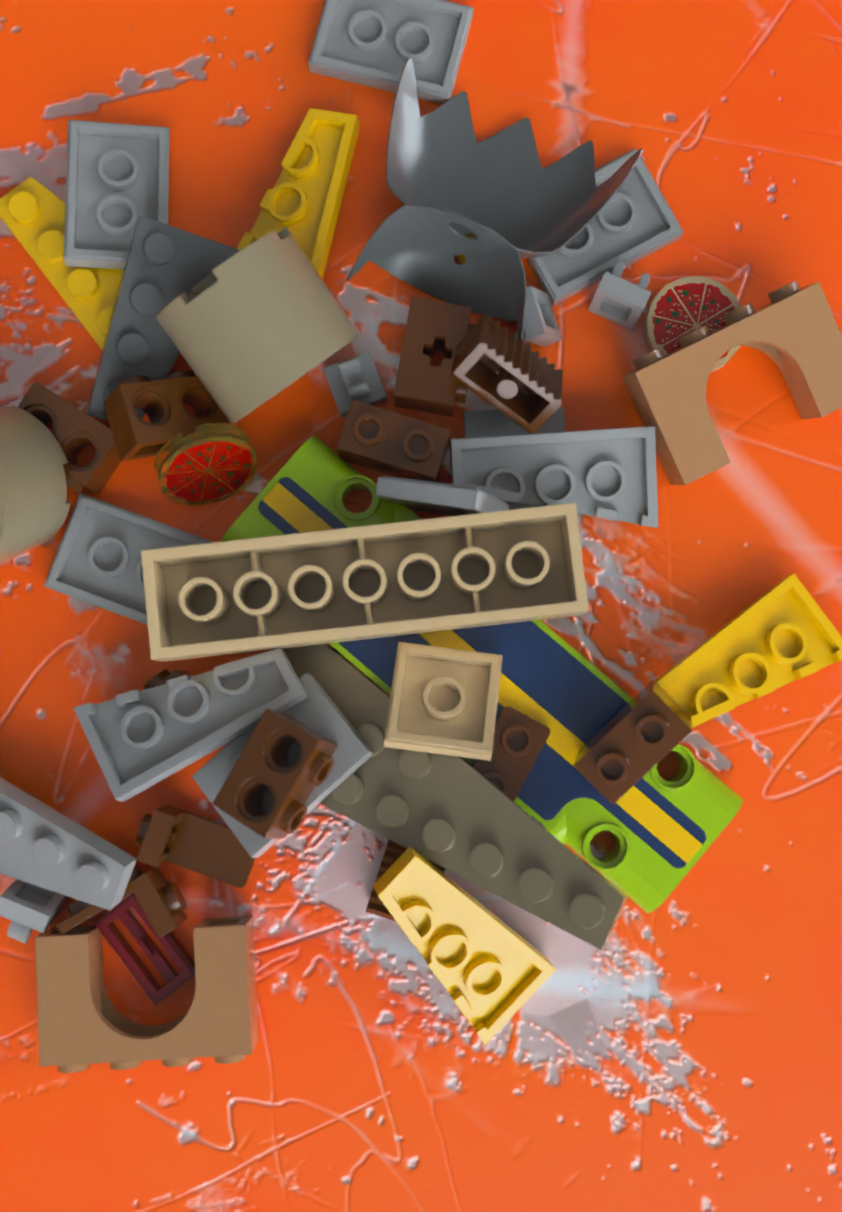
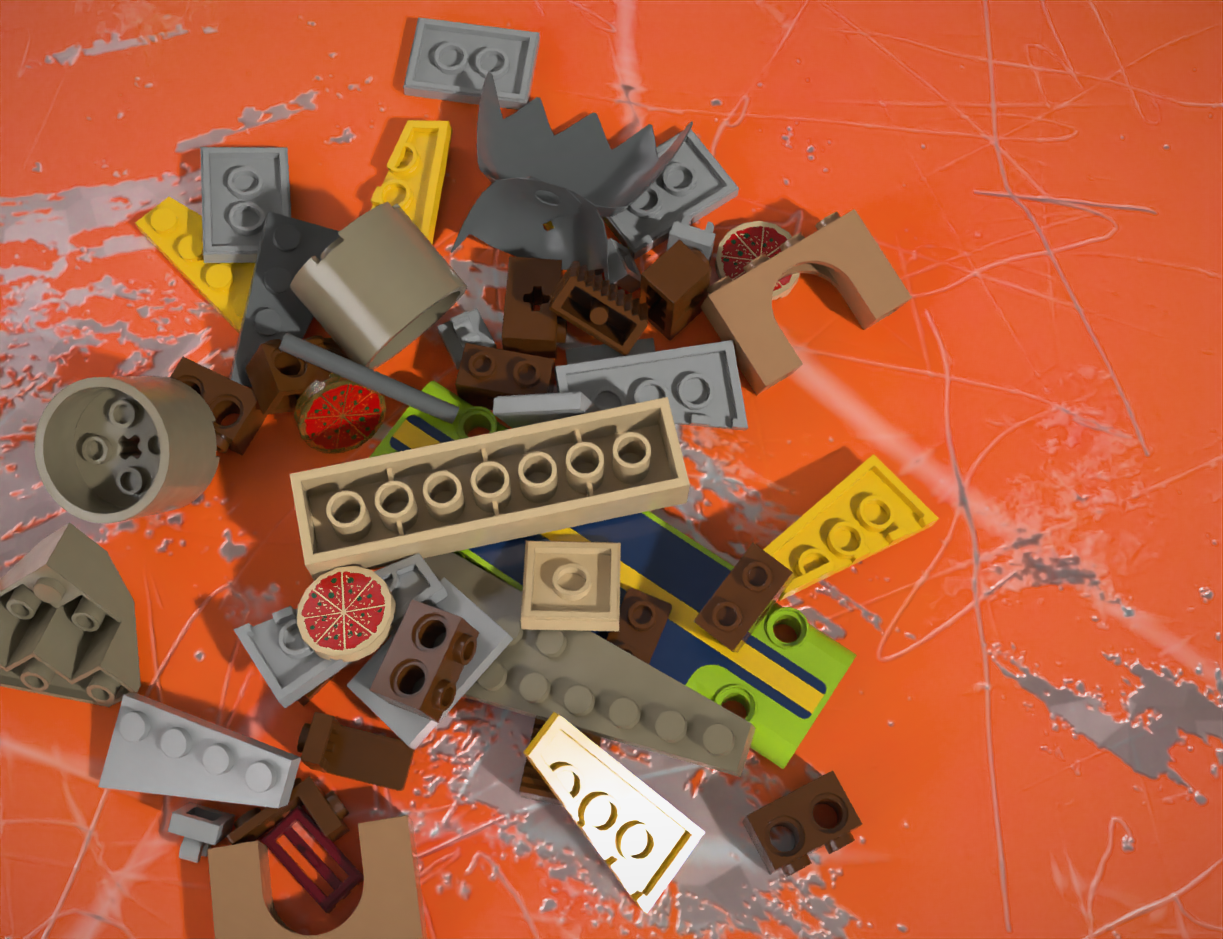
camera: 10 degrees left, 15 degrees down
light grey tile [44,493,215,625] -> none
none -> dark grey bar [278,332,459,424]
none -> tile [297,566,396,662]
none -> reddish brown brick [640,240,712,341]
none -> reddish brown brick [742,771,862,877]

